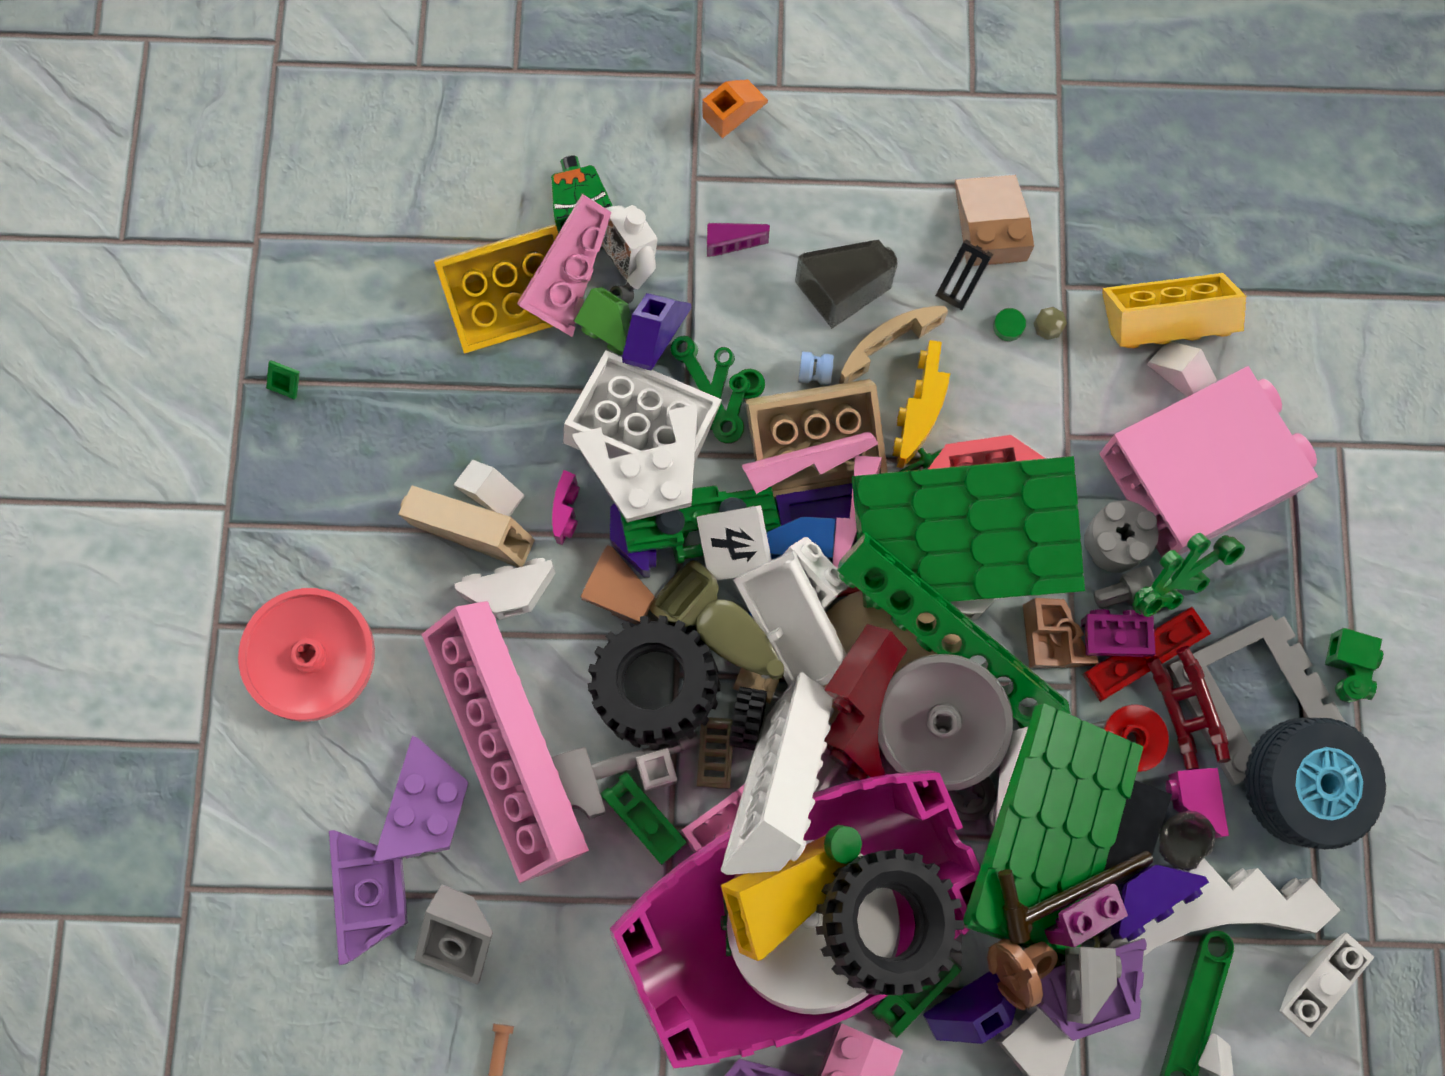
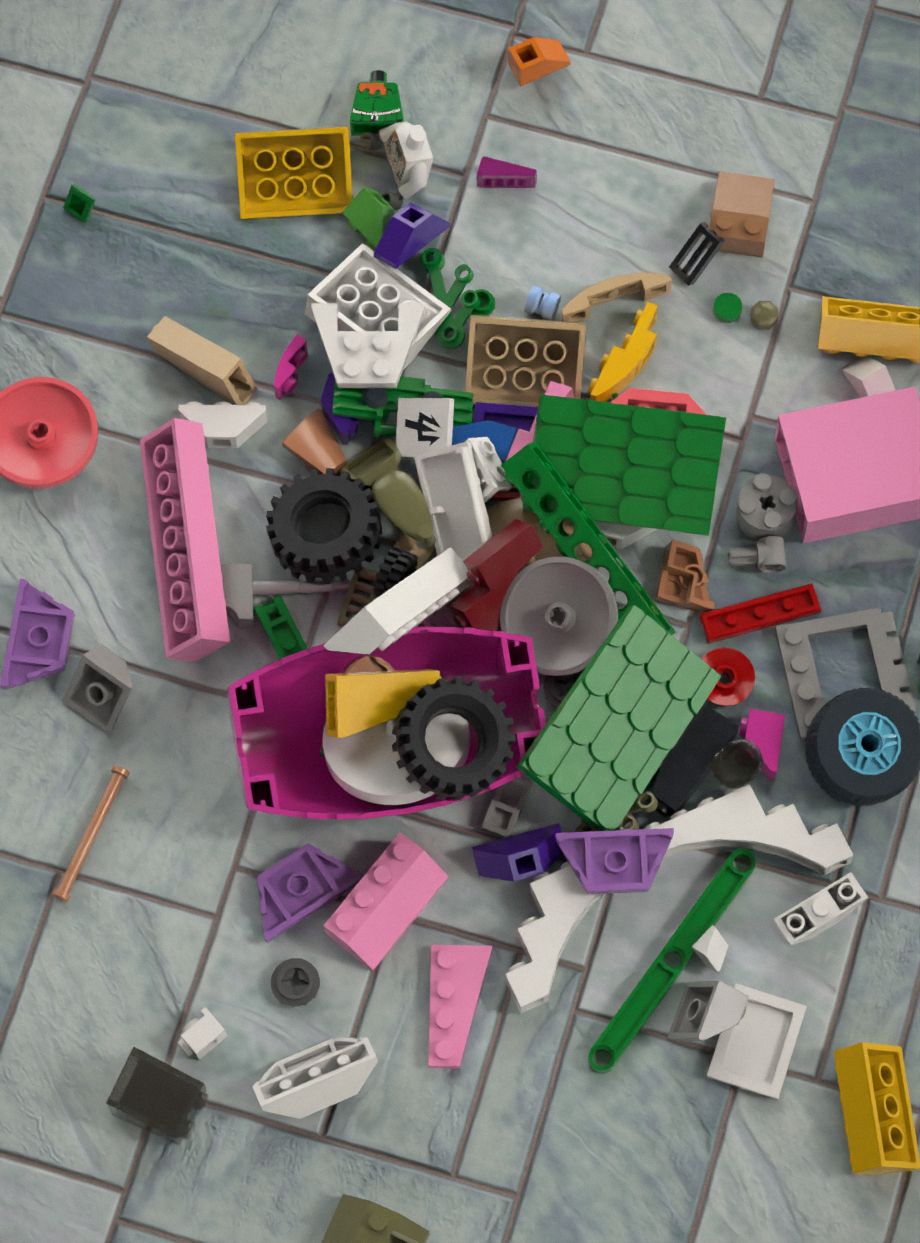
camera: 20 degrees right, 5 degrees down
medium lavender wing [373,736,469,864] -> none
white slope [454,460,525,516] -> none
bright pink wing [517,194,611,337] -> none
white slope [635,748,677,793] -> none
bright pink slope [741,432,878,494] -> none
clear smoke slope [795,239,898,329] -> none
green tile [824,825,862,864] -> none
green plate [871,956,962,1038] -> none
nougat tile [987,938,1058,1010] -> none
dark brown bar [998,851,1153,944] -> none
magenta bracket [1044,884,1128,948] -> none
light grey slope [1065,947,1122,1024] -> none
magenta bracket [1081,609,1155,657] -> none
dark purple slope [1110,865,1209,942] -> none
green plant [1132,533,1245,617] -> none
dark red piece [1146,646,1231,770] -> none

